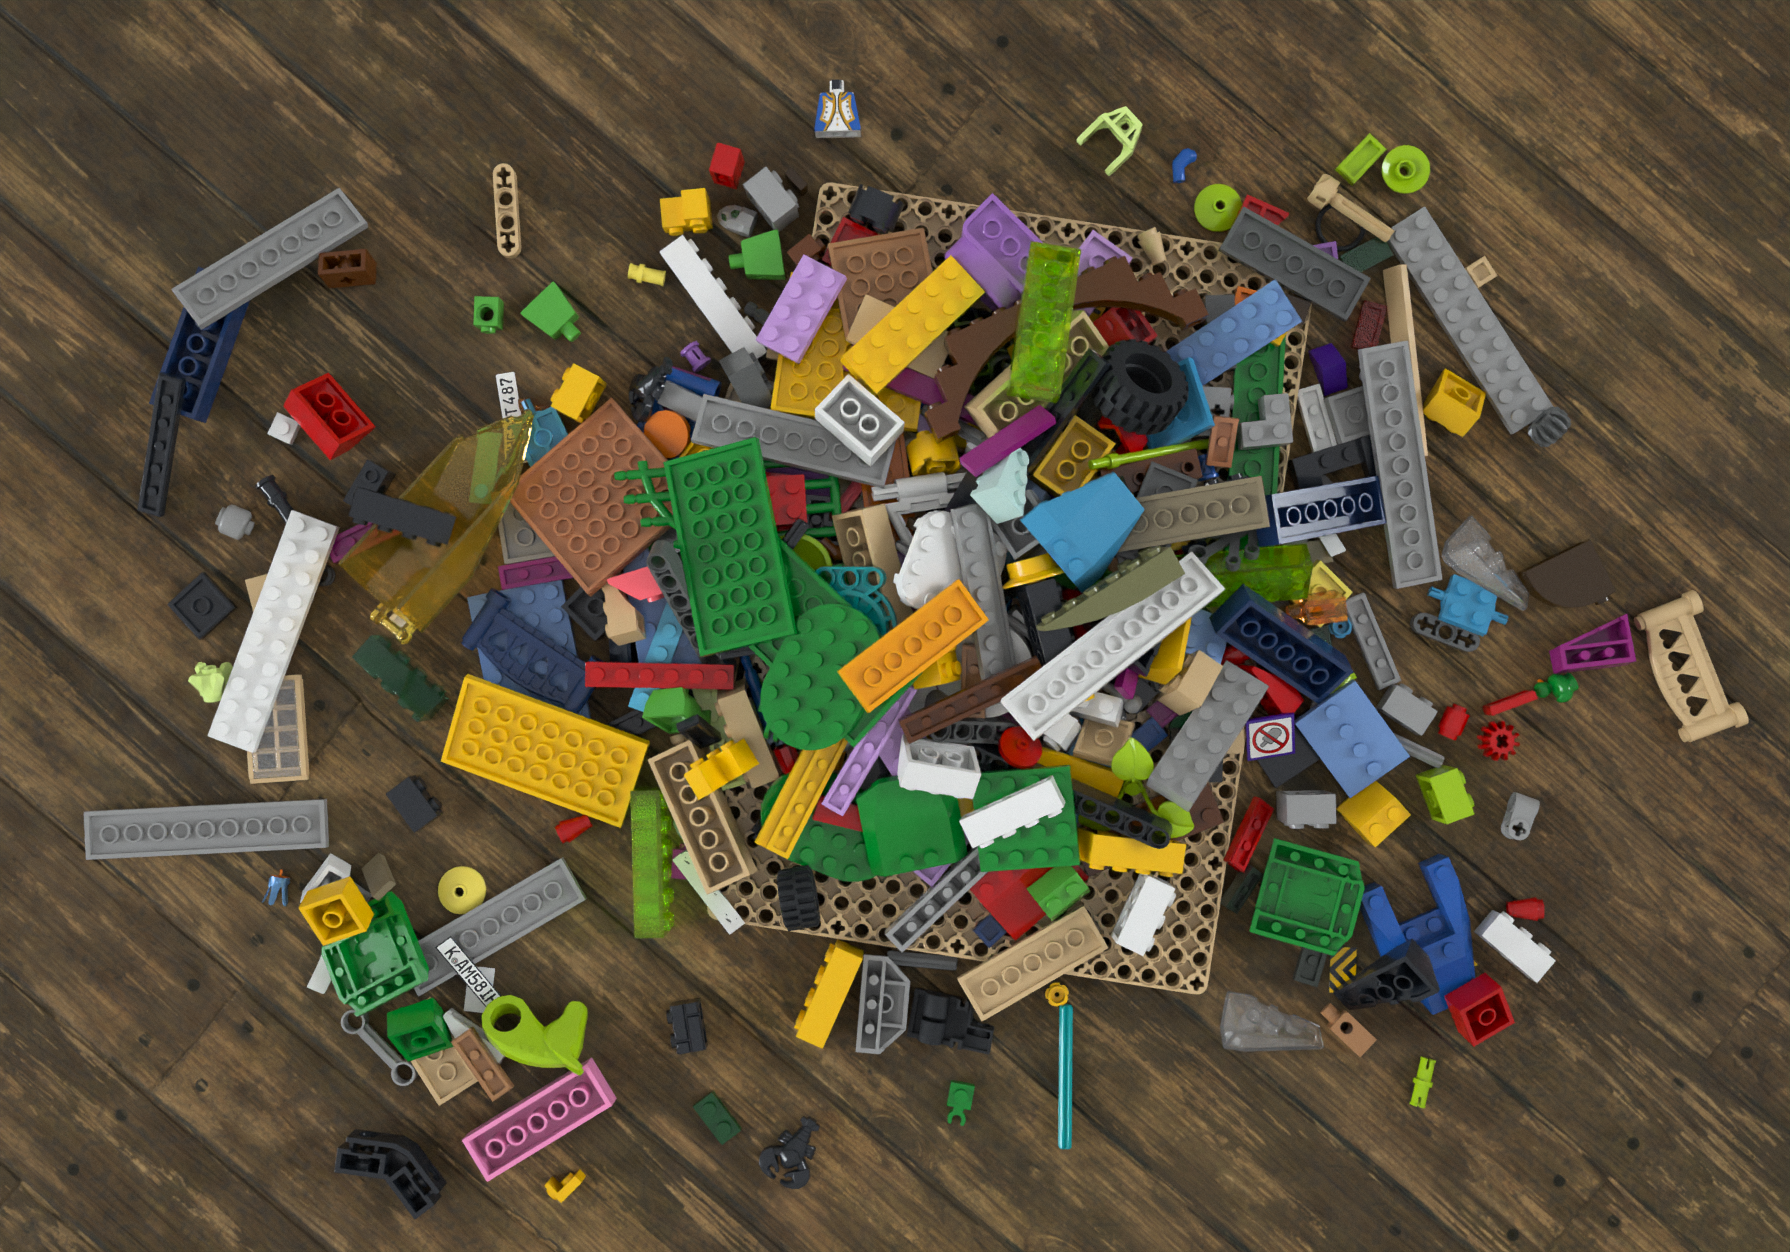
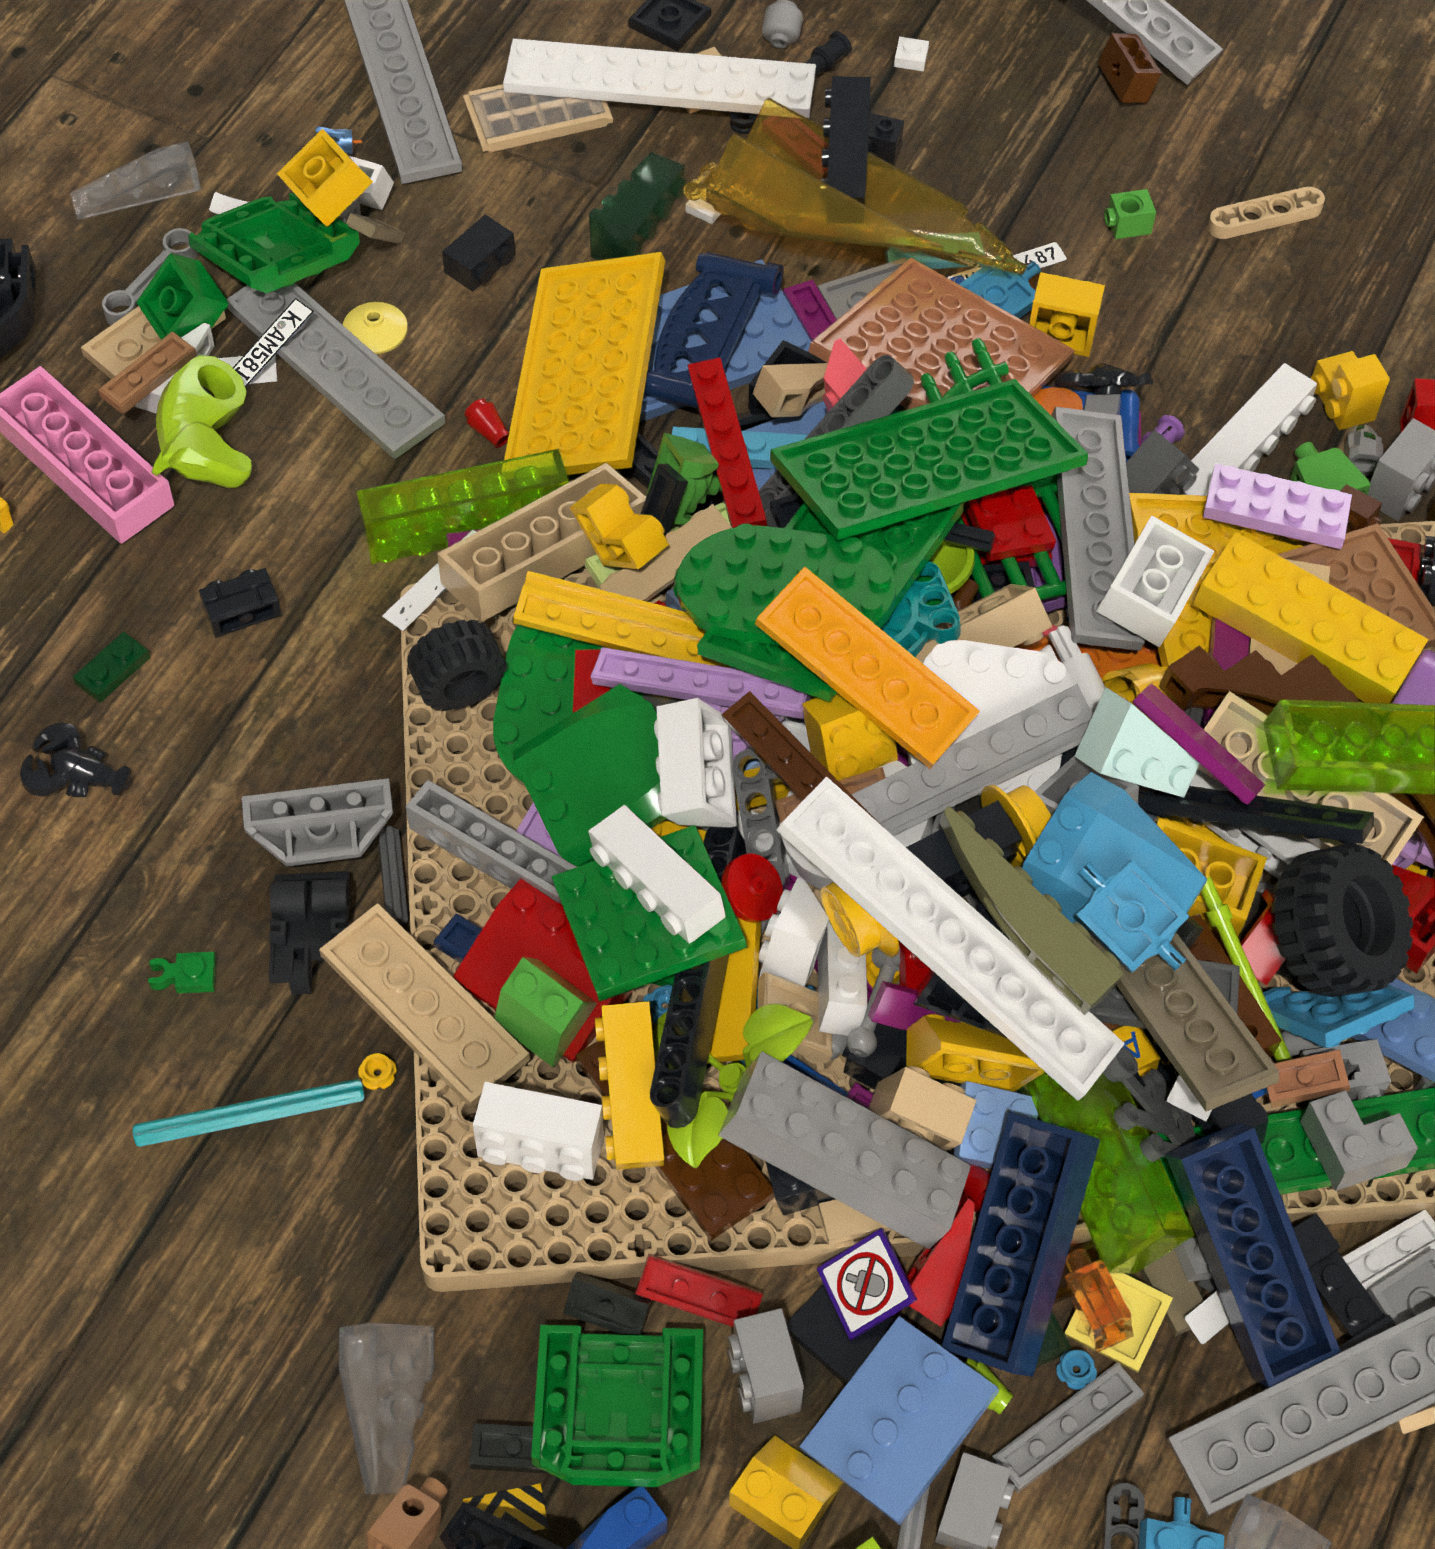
camera: 75 degrees right, 30 degrees down
yellowish green rock [188,662,233,702] -> none
red slope [283,373,375,460] -> none
bright green torso [521,282,581,342] -> none
light yellow pin [628,263,666,286] -> none
yellow brick [794,939,864,1049] -> none
none -> clear wedge [70,141,201,220]
none -> dark azure plate [1074,859,1190,973]

